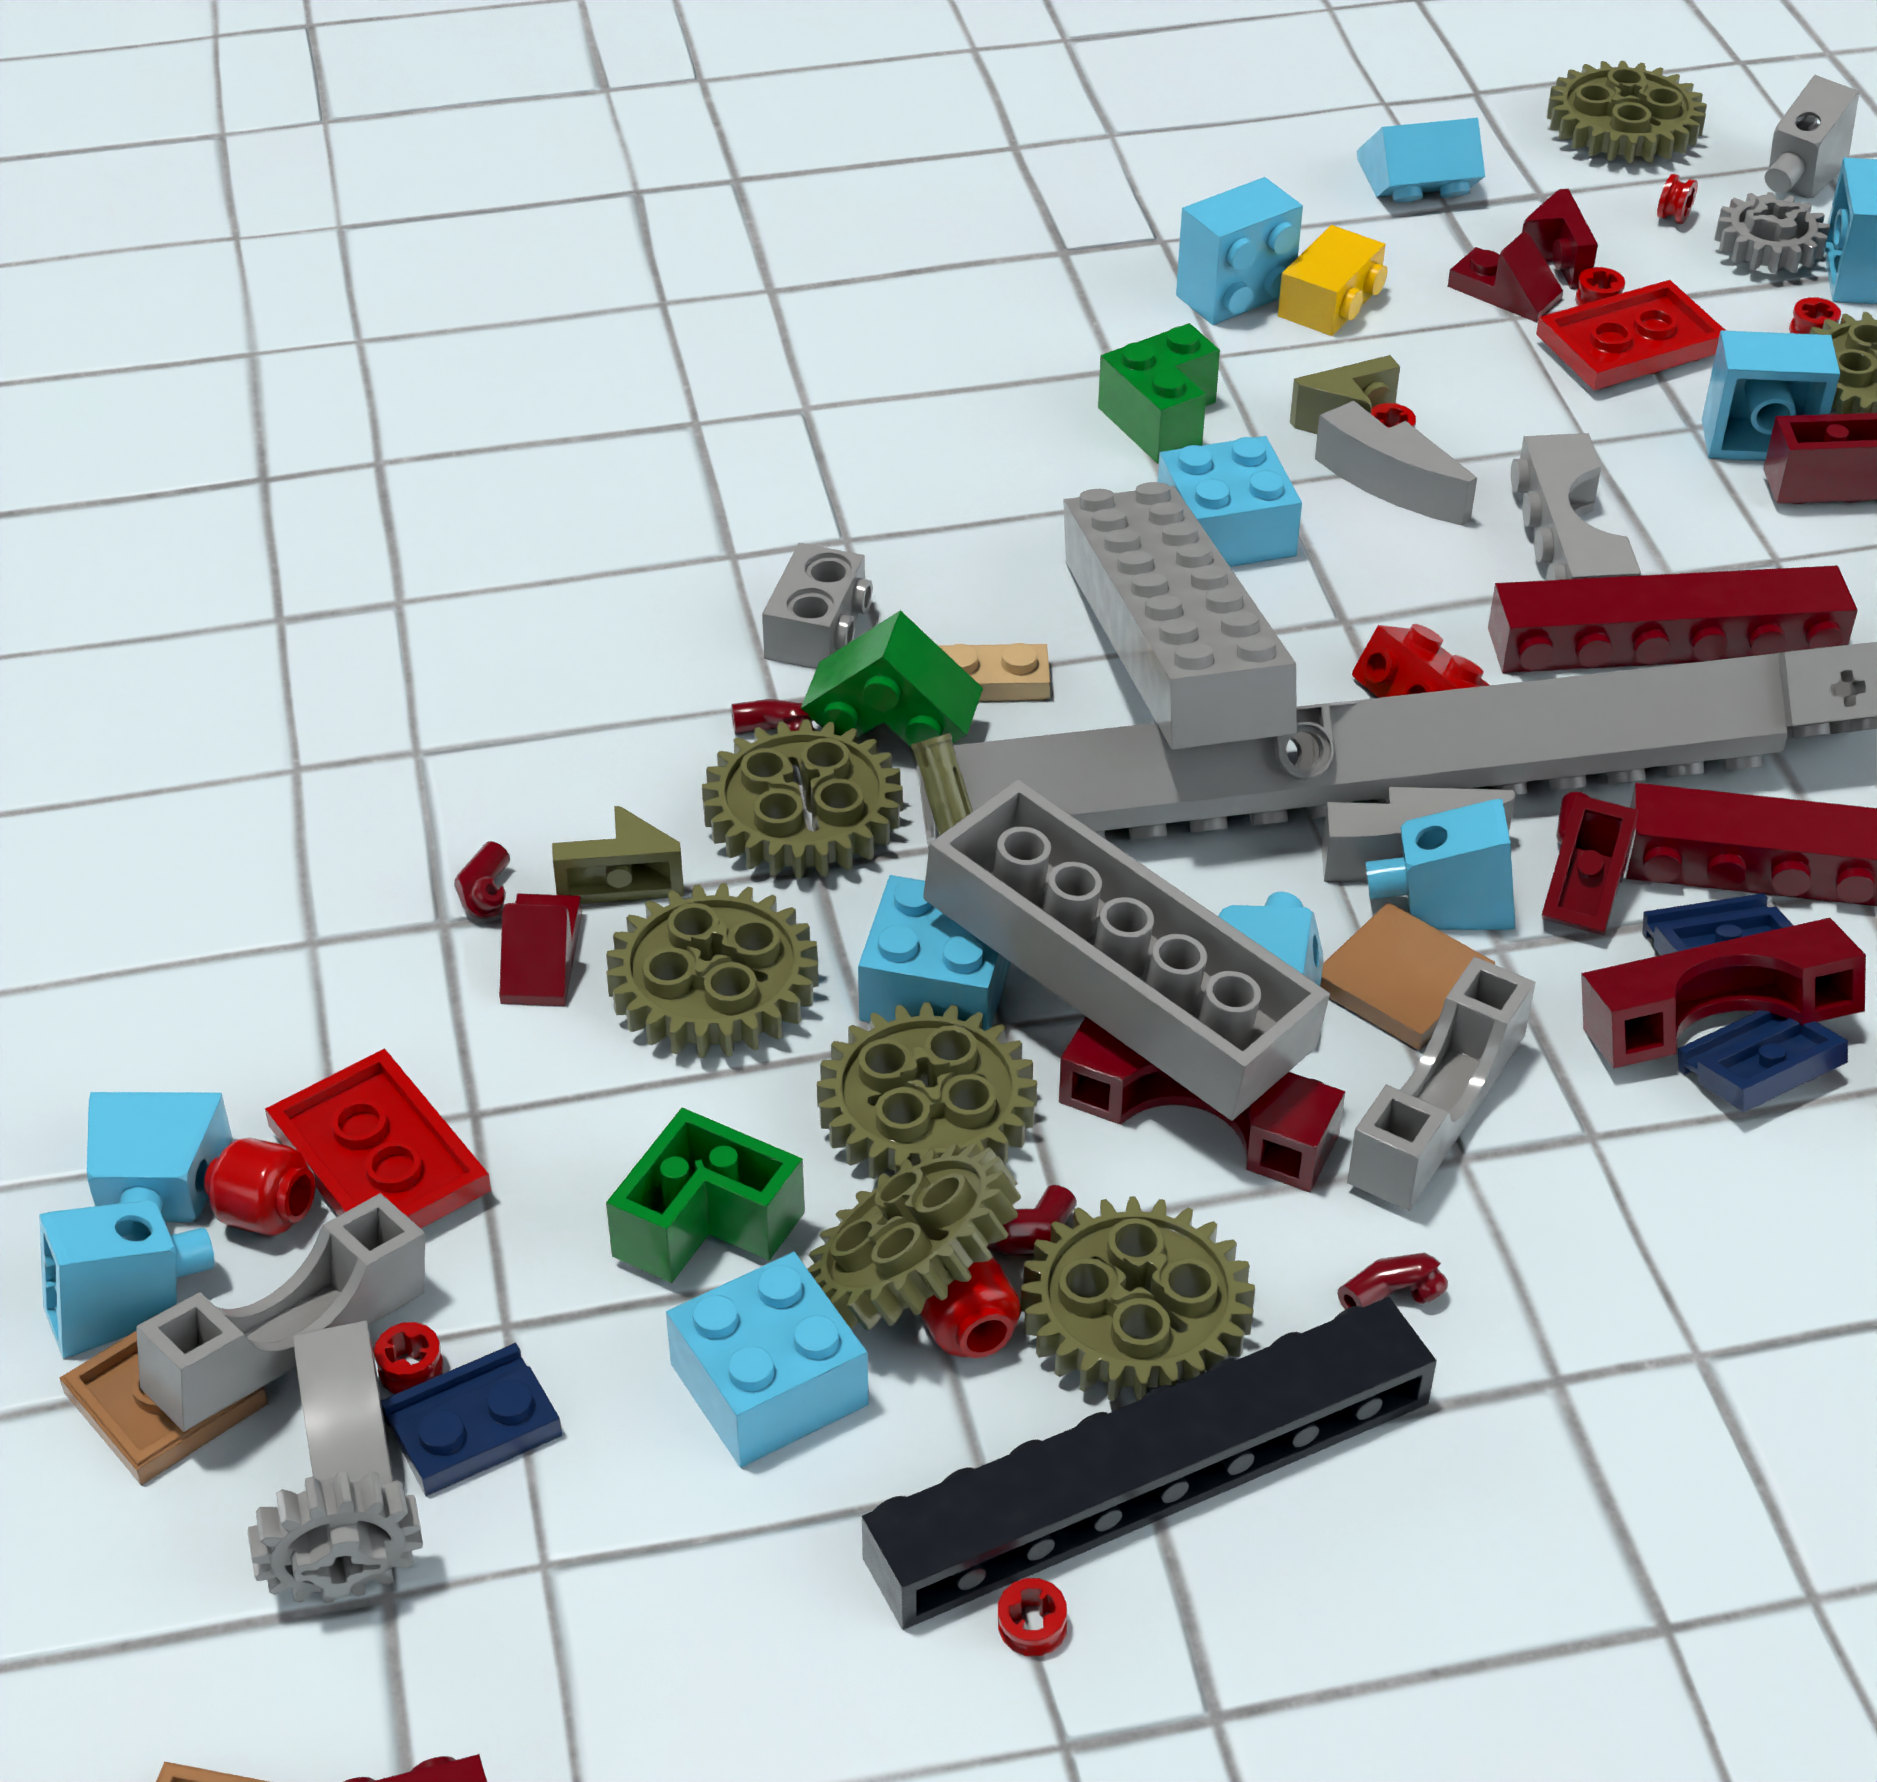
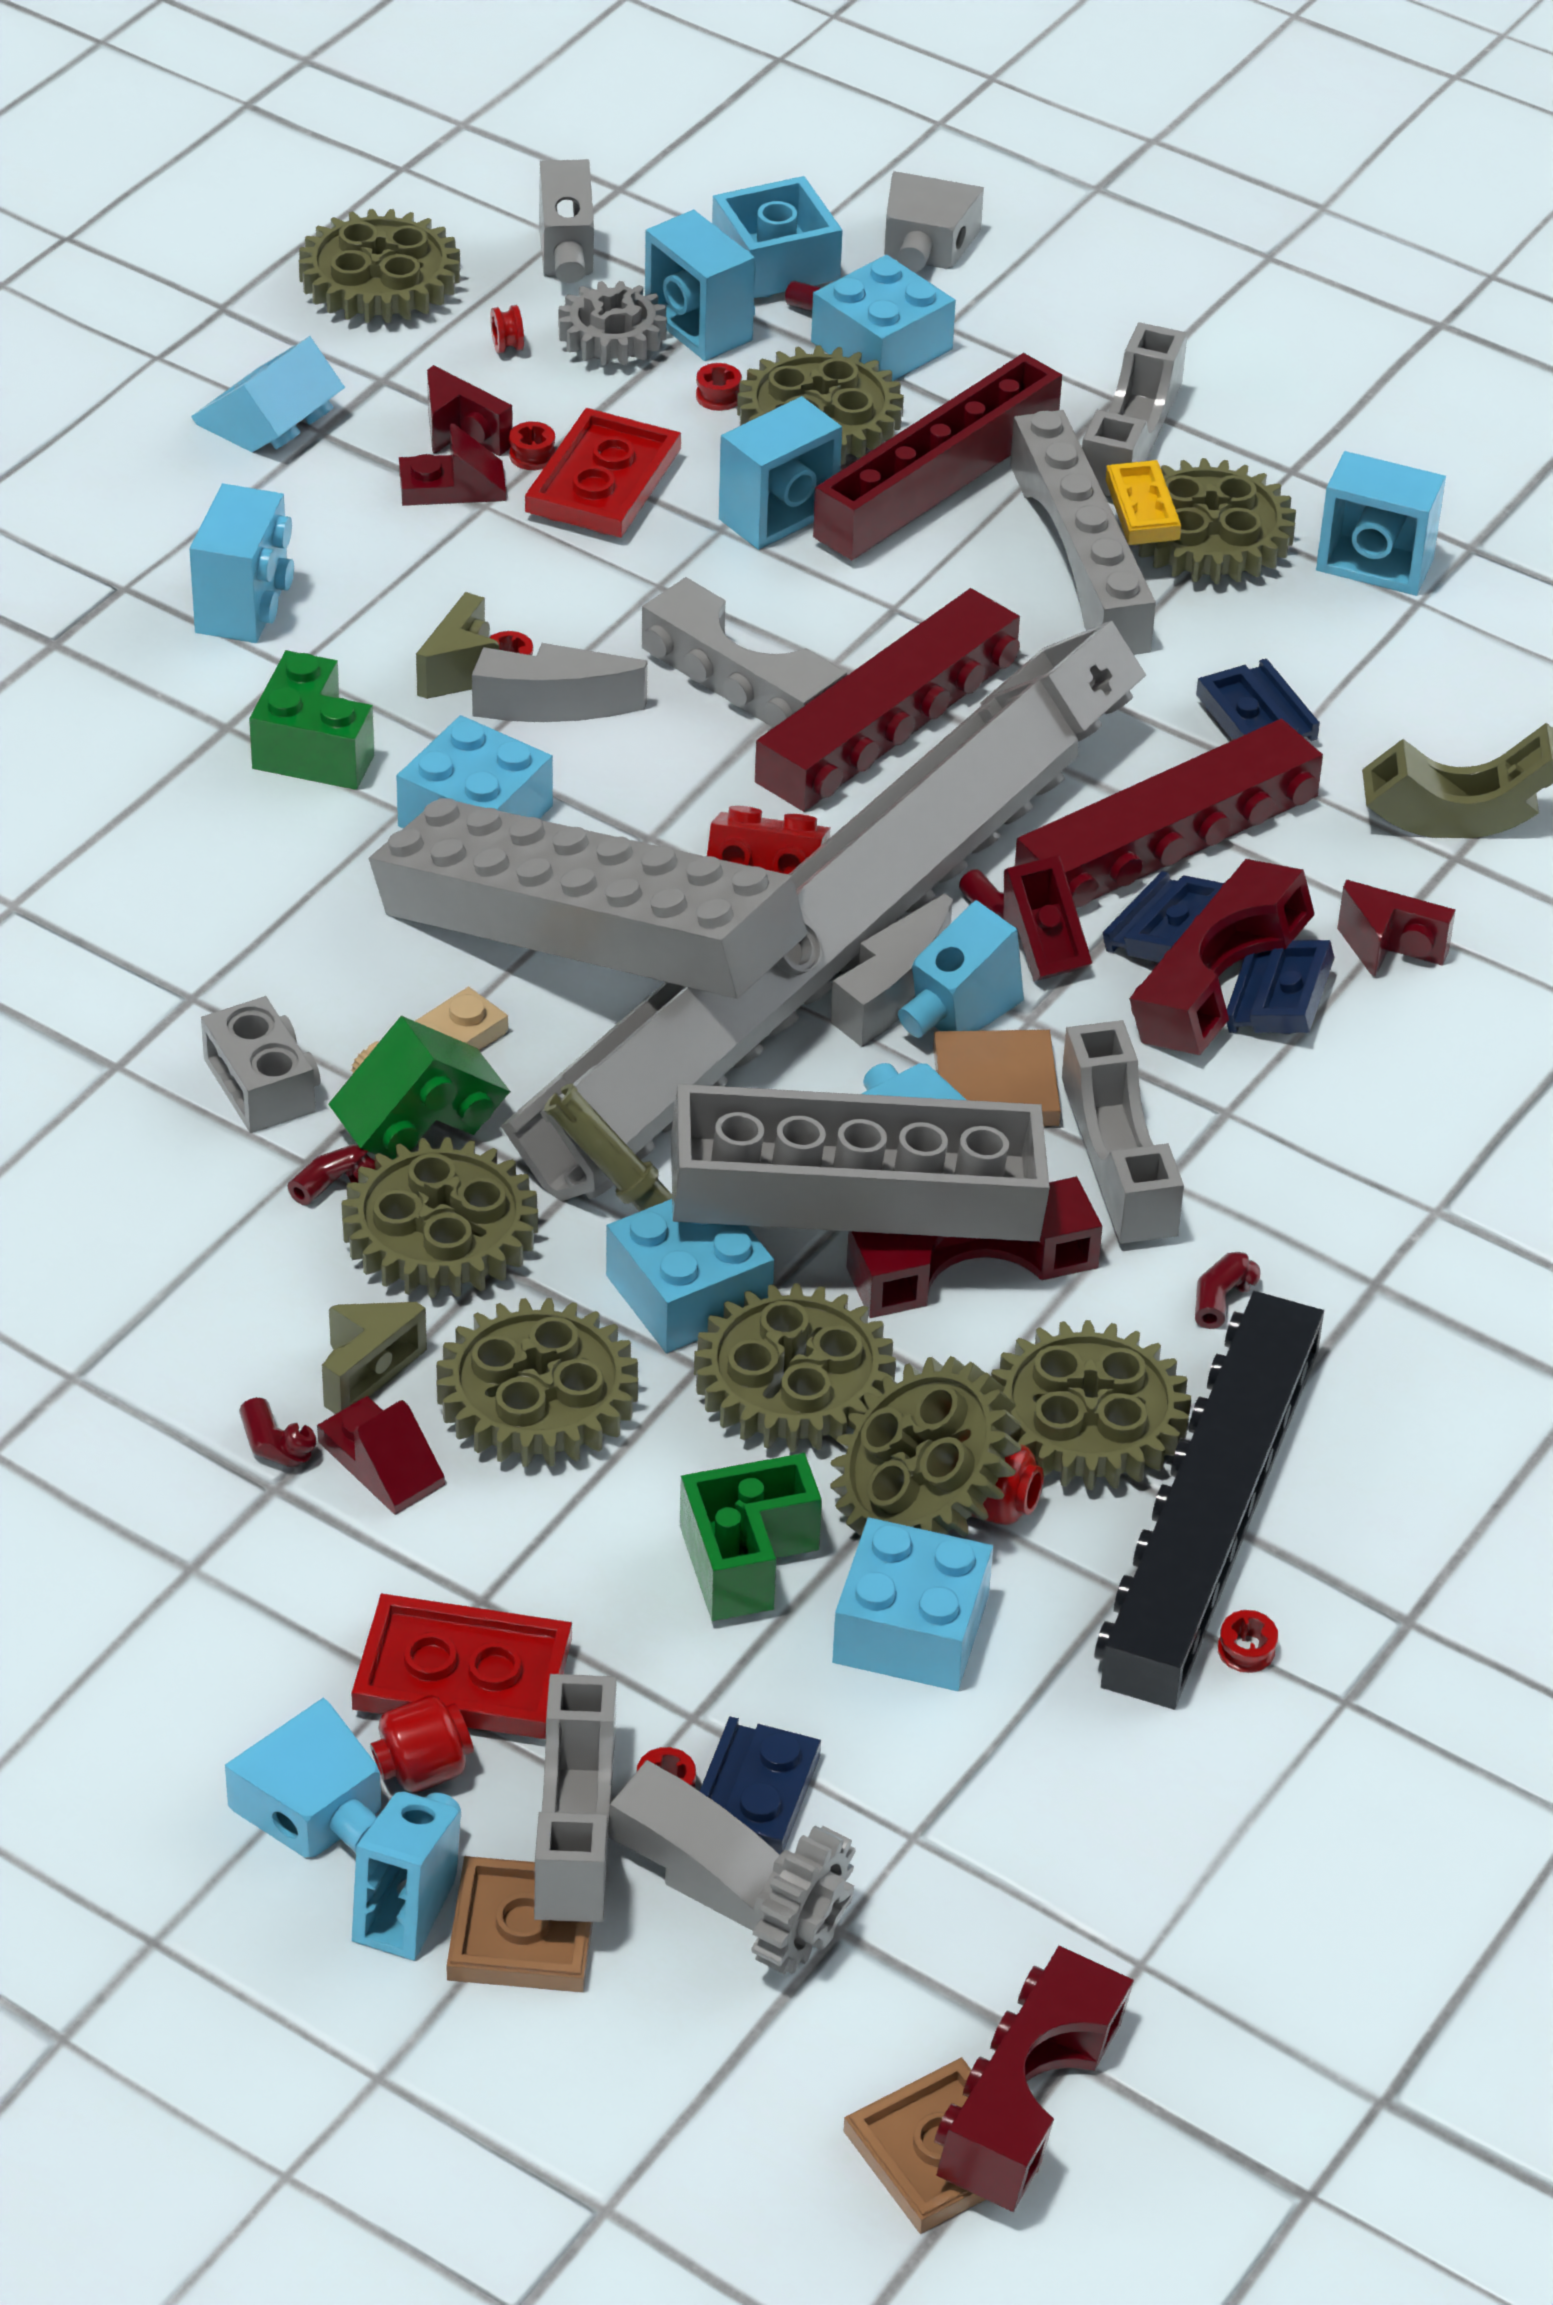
camera: 45 degrees left, 0 degrees up
yellow brick [1278,225,1388,336] -> none

